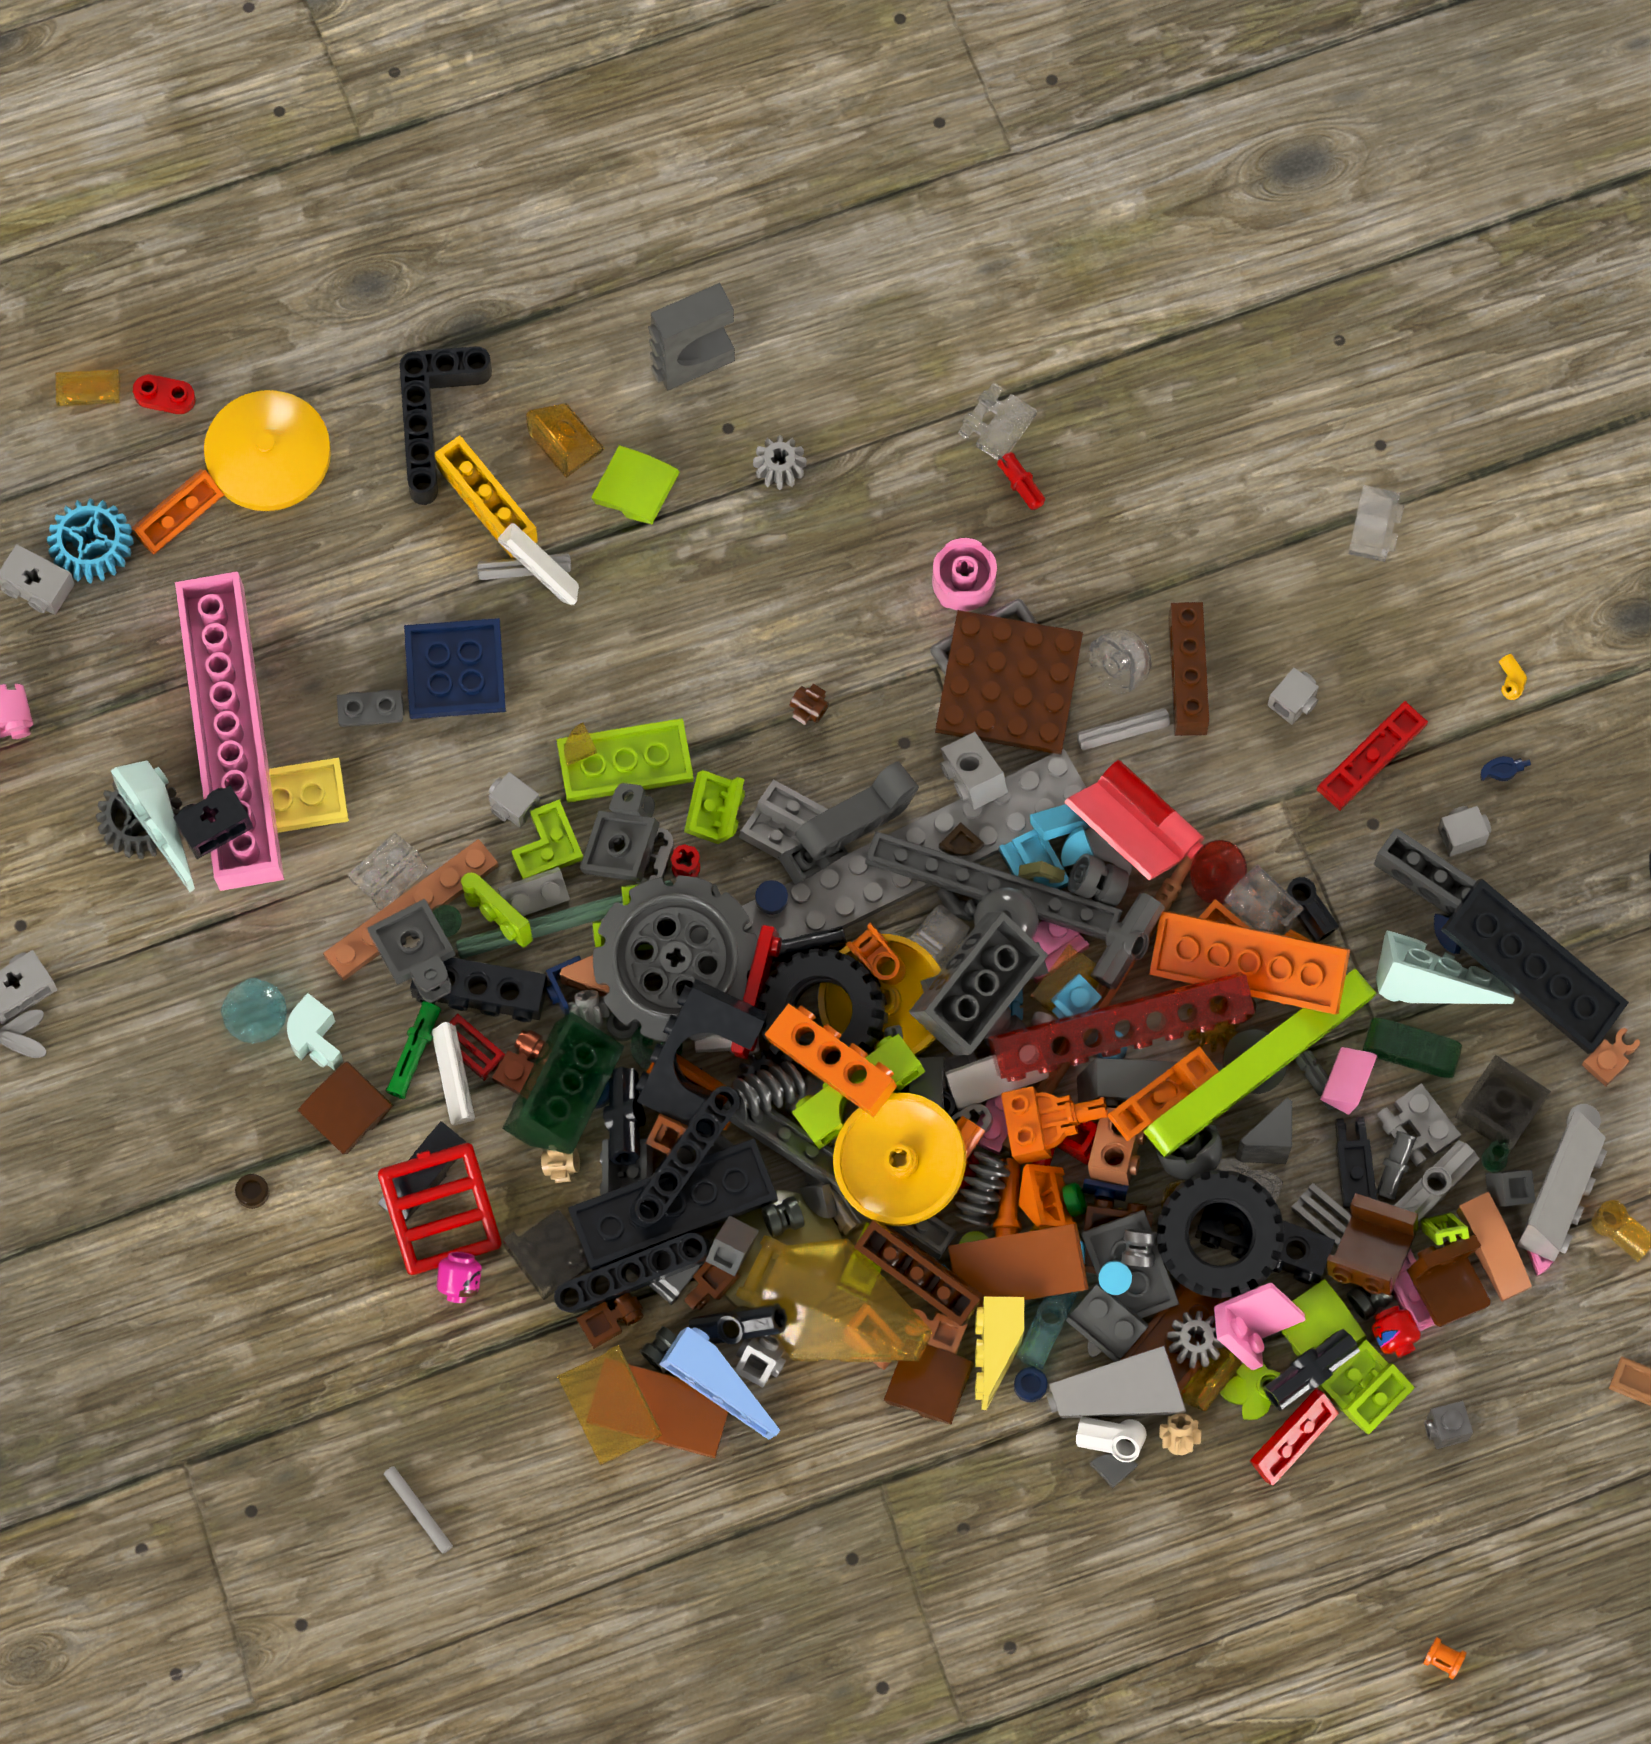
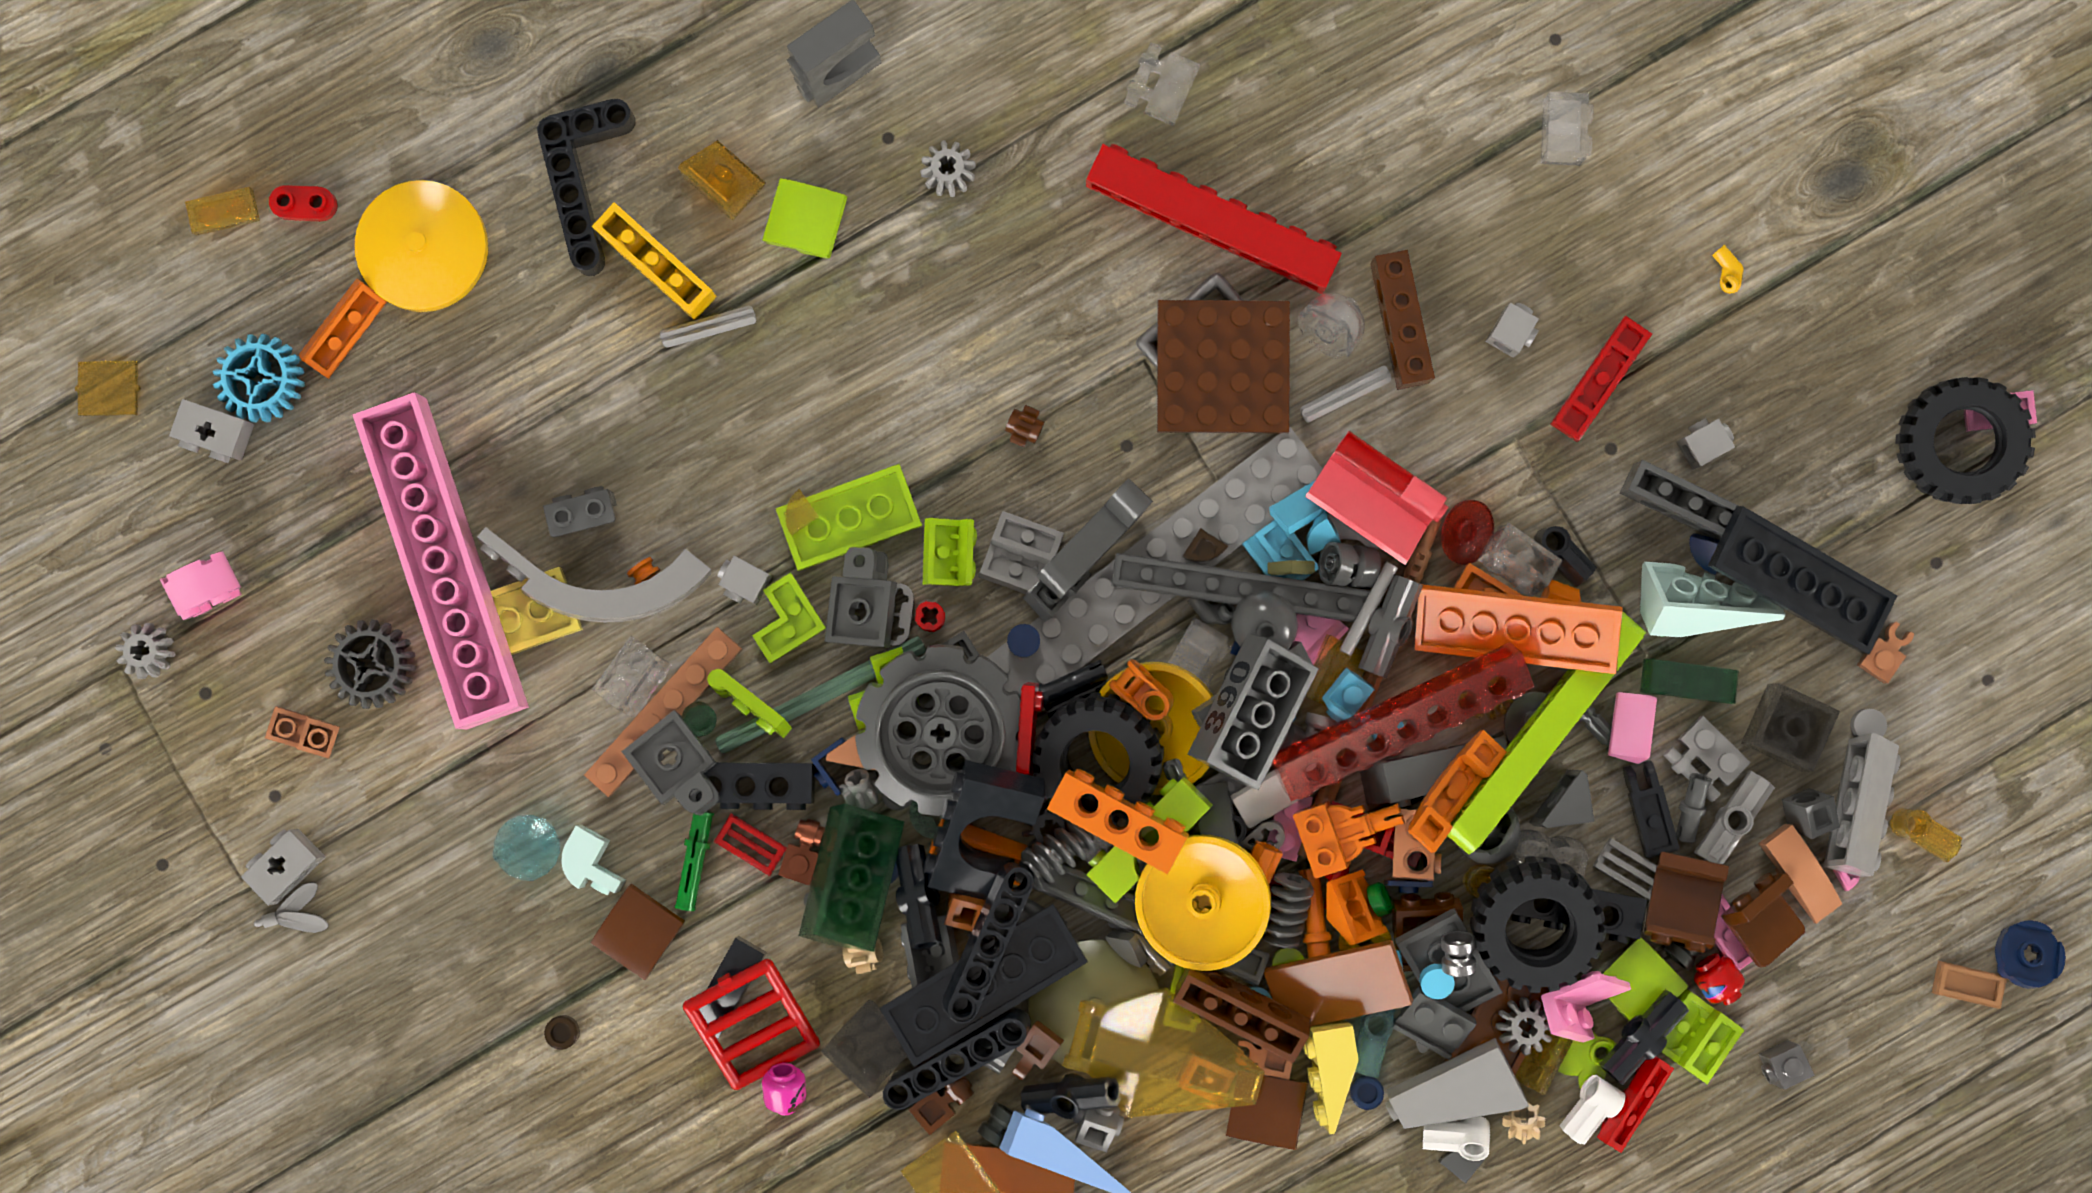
camera: 10 degrees left, 15 degrees up
light aqua wedge [111,761,195,892] -> none
black brick [173,785,254,859] -> none
dark blue plate [404,618,506,719] -> none
white slope [432,1022,475,1125] -> none
white slope [498,523,579,605] -> none
light grey plate [498,867,570,916] -> none
dark grey brick [706,1215,759,1276] -> none
pearl dark grey wheel [761,1196,805,1238] -> none
bright pink brick [932,538,997,611] -> none
light grey brick [940,732,1008,810] -> none
red axle [997,452,1045,510] -> none
lime tile [1421,1212,1469,1245] -> none
dark blue piece [1480,756,1531,781] -> none
clear green pin [1481,1141,1509,1172] -> none
none -> nougat slope [265,706,340,759]
none -> light grey arch [477,527,712,623]
none -> orange bush [627,557,661,585]
none -> red brick [1086,144,1342,294]
none -> light grey bar [1339,562,1398,656]
none -> white piece [1559,1075,1626,1145]

